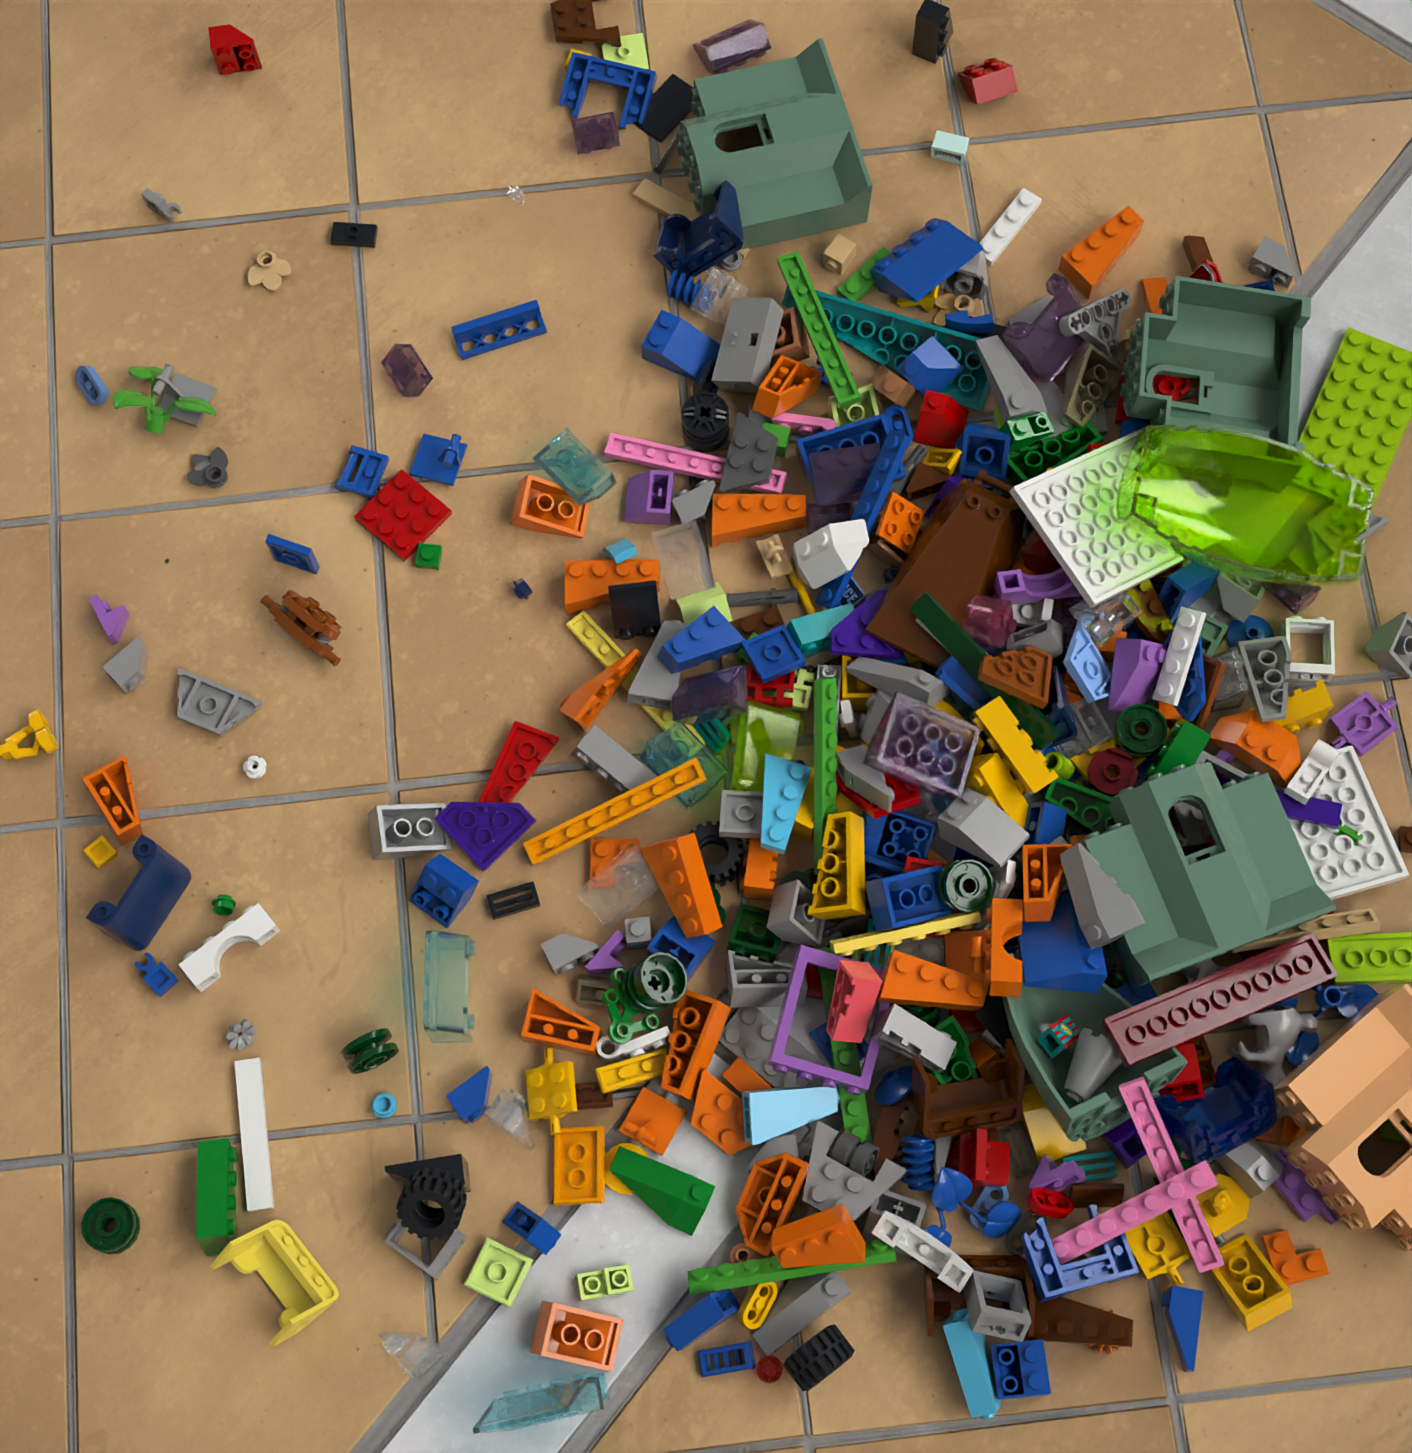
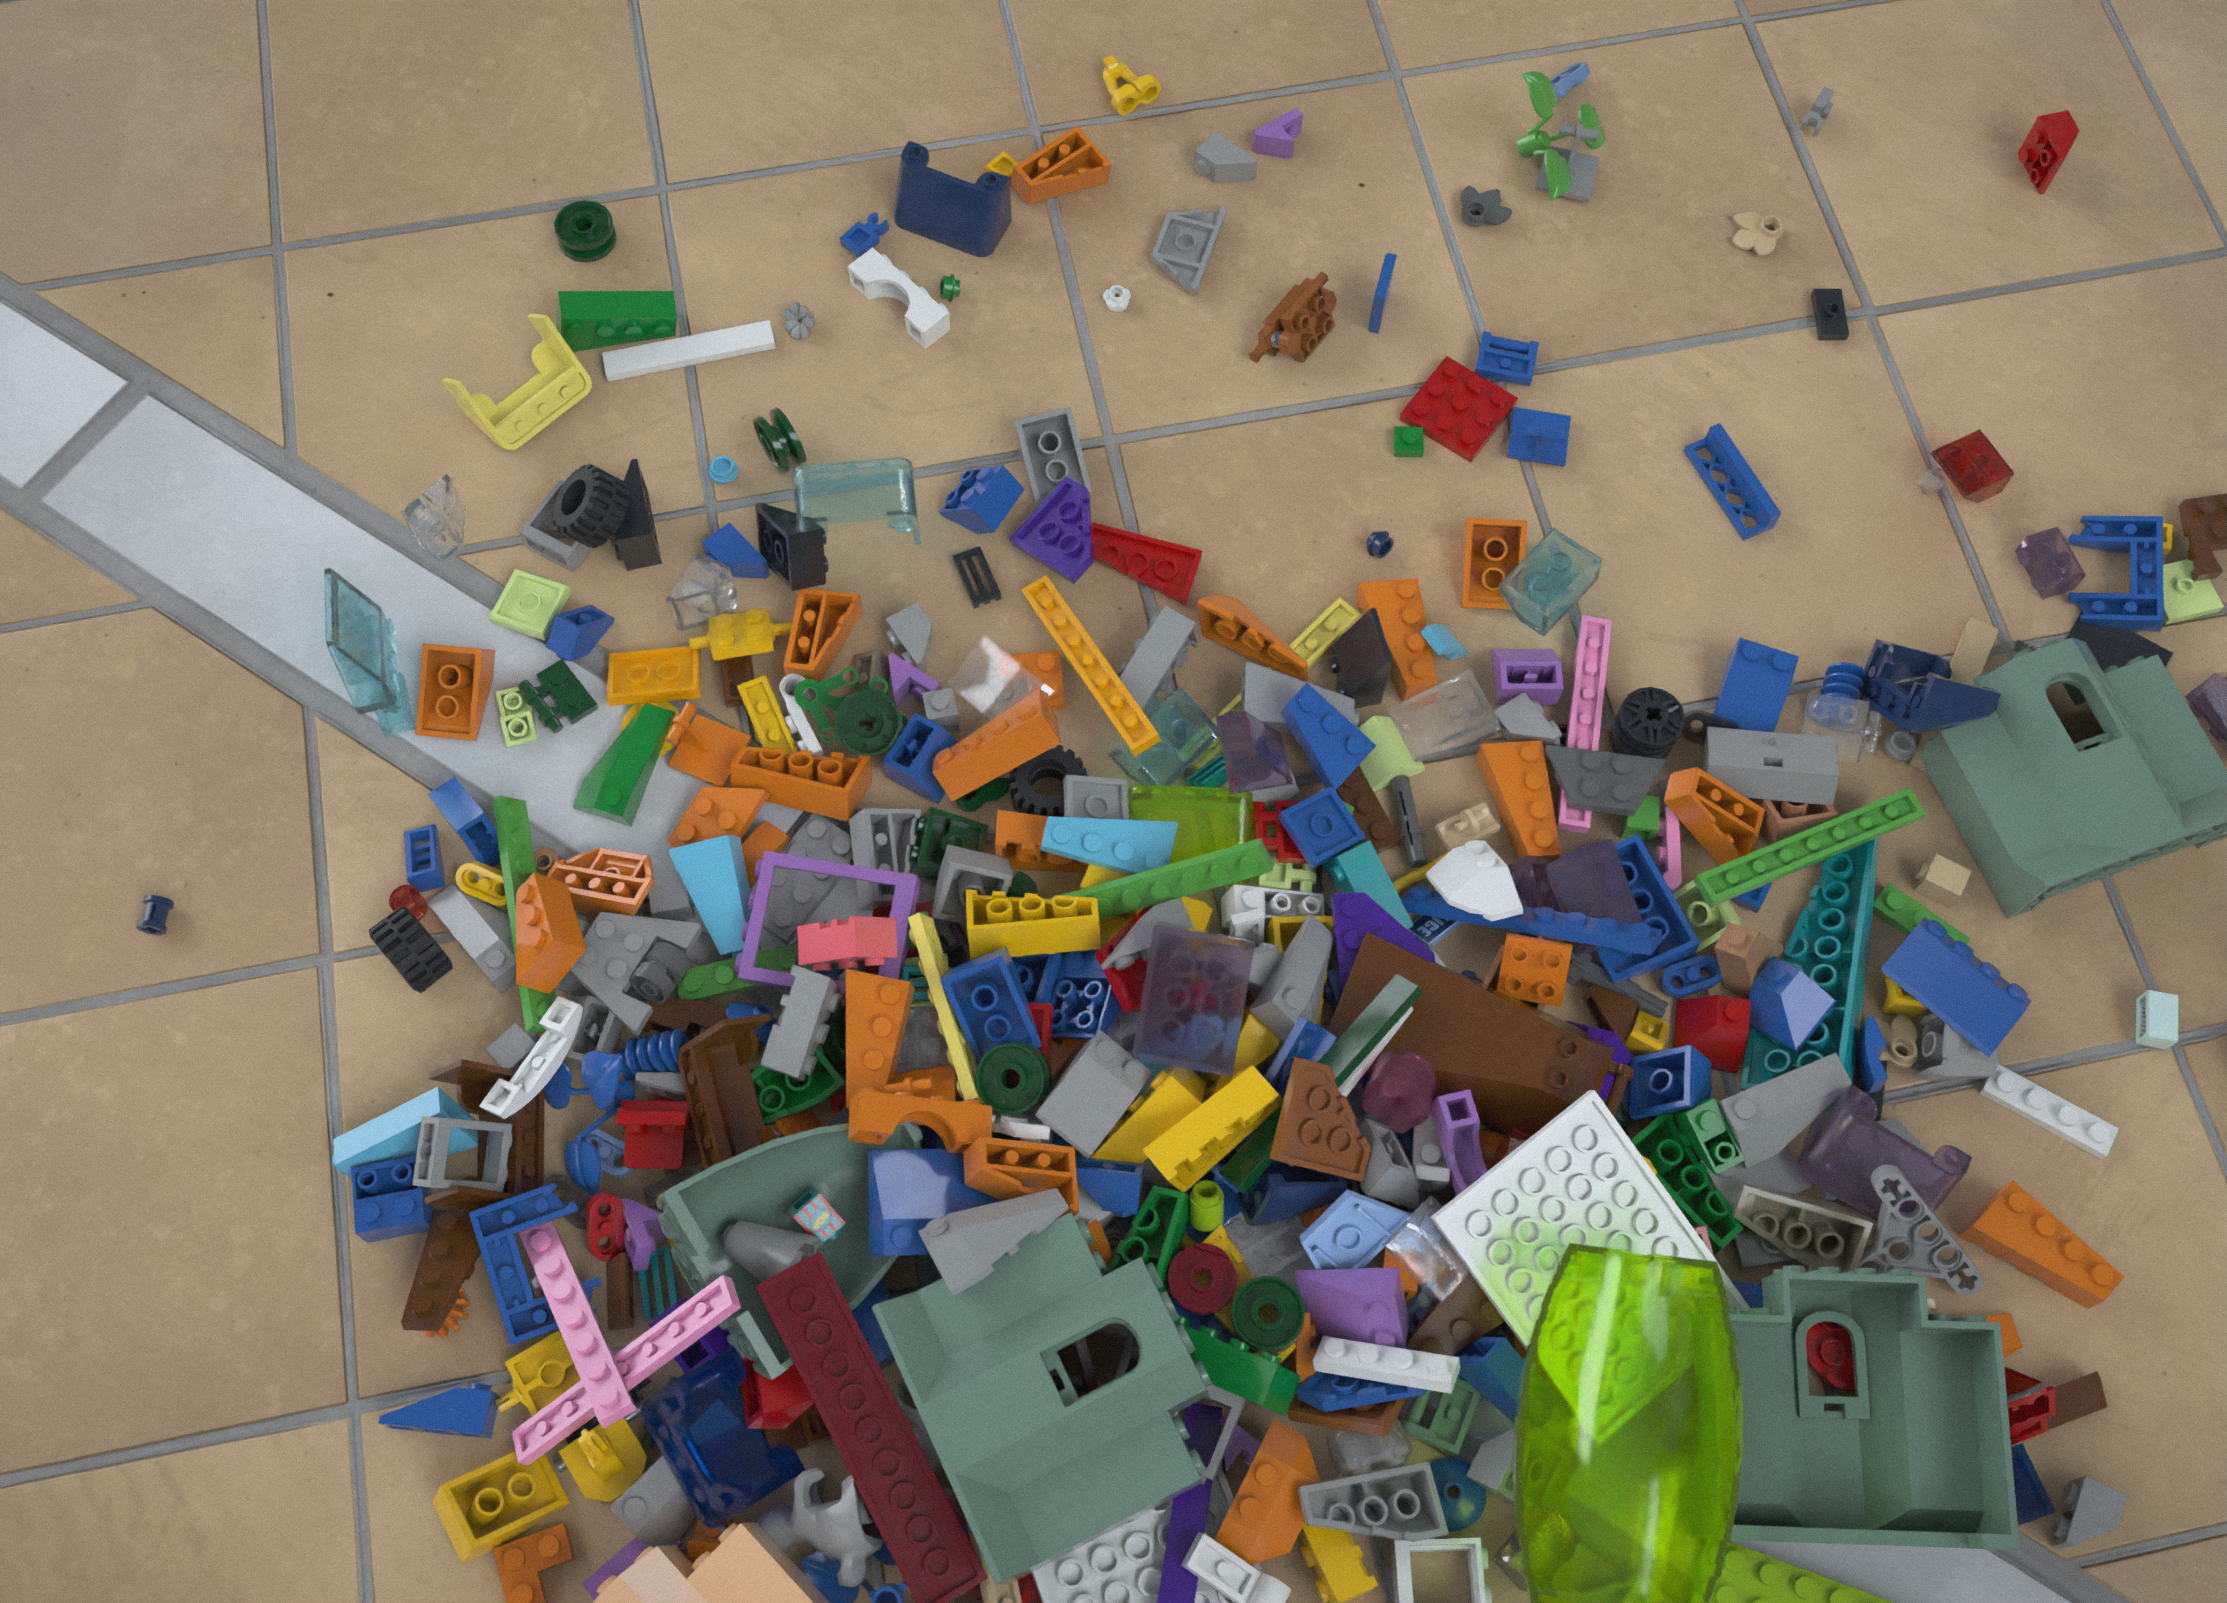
camera: 80 degrees right, 5 degrees down
brick [381,344,433,397] -> none
none -> light grey brick [485,1023,540,1070]
none -> dark green plate [518,659,598,733]
none -> black slope [755,503,829,591]
none -> clear red slope [1931,429,2015,503]

